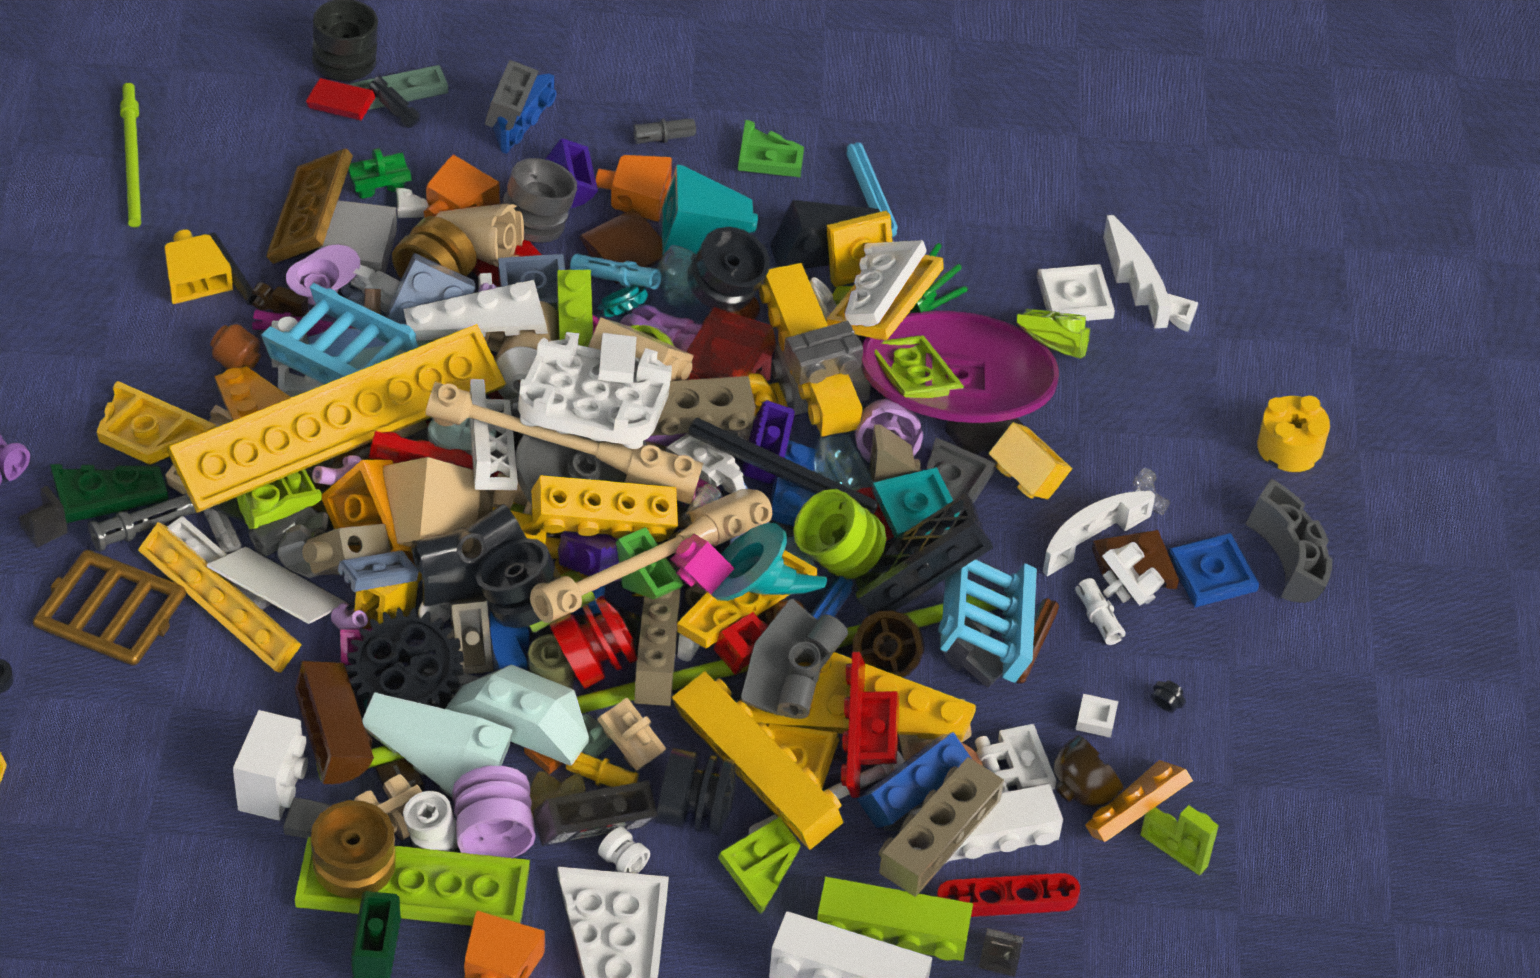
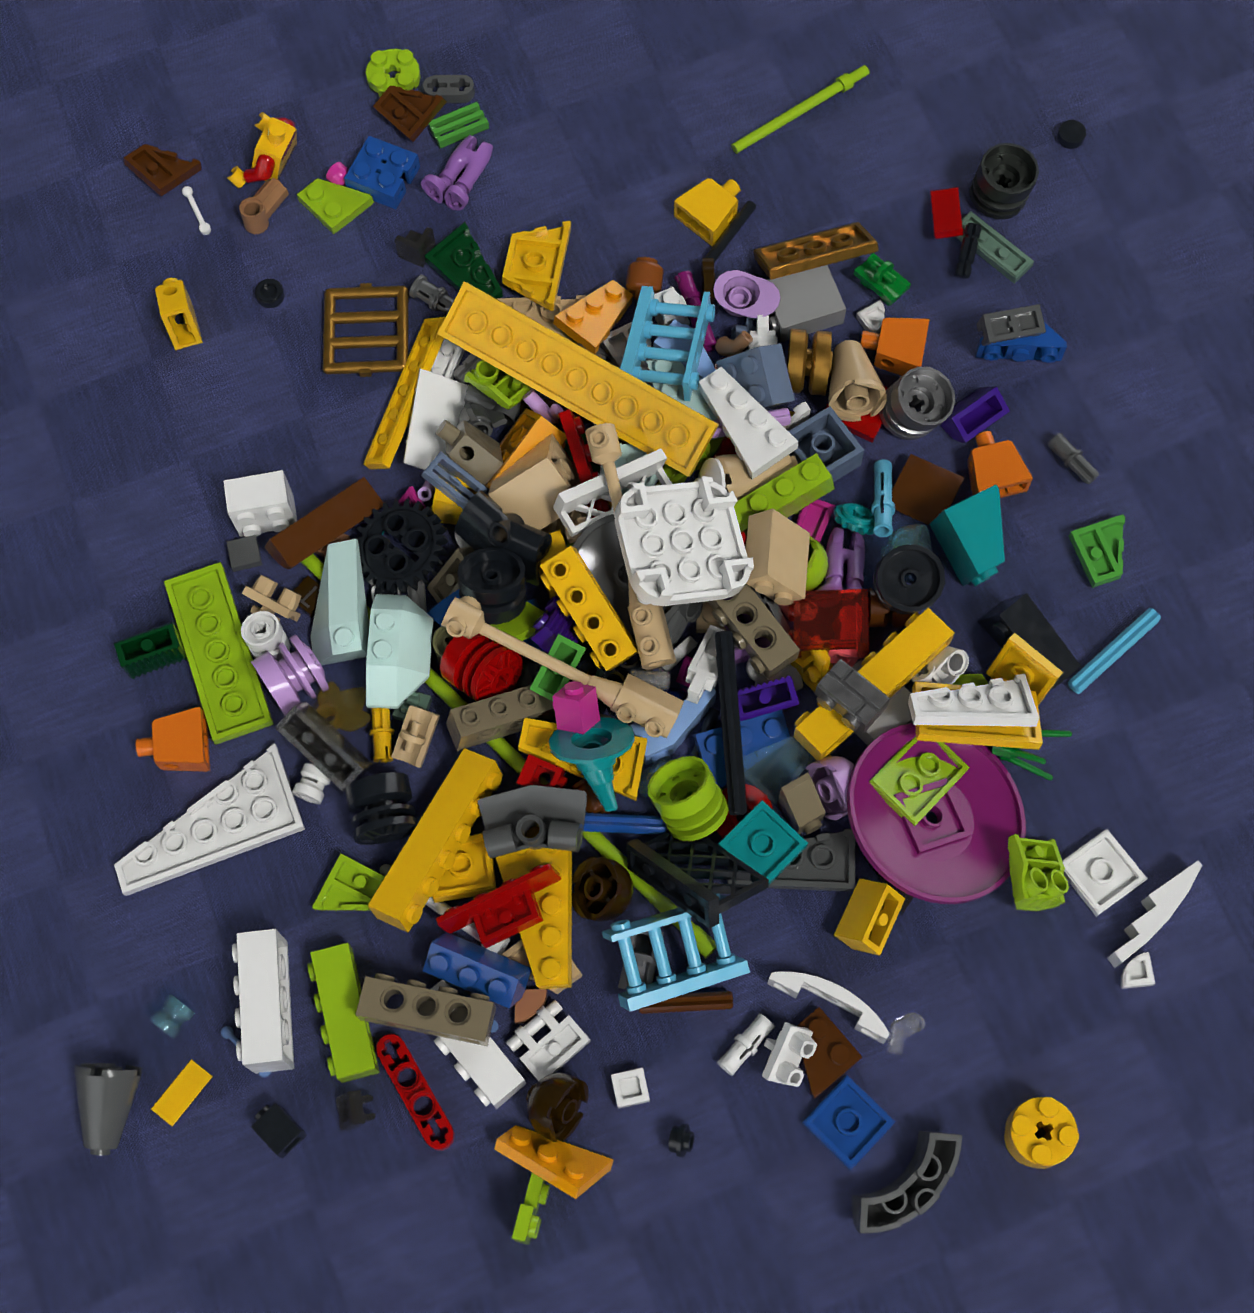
camera: 70 degrees right, 20 degrees up
pearl gold wheel [311,800,396,898] -> none
white tile [598,333,637,384] -> none

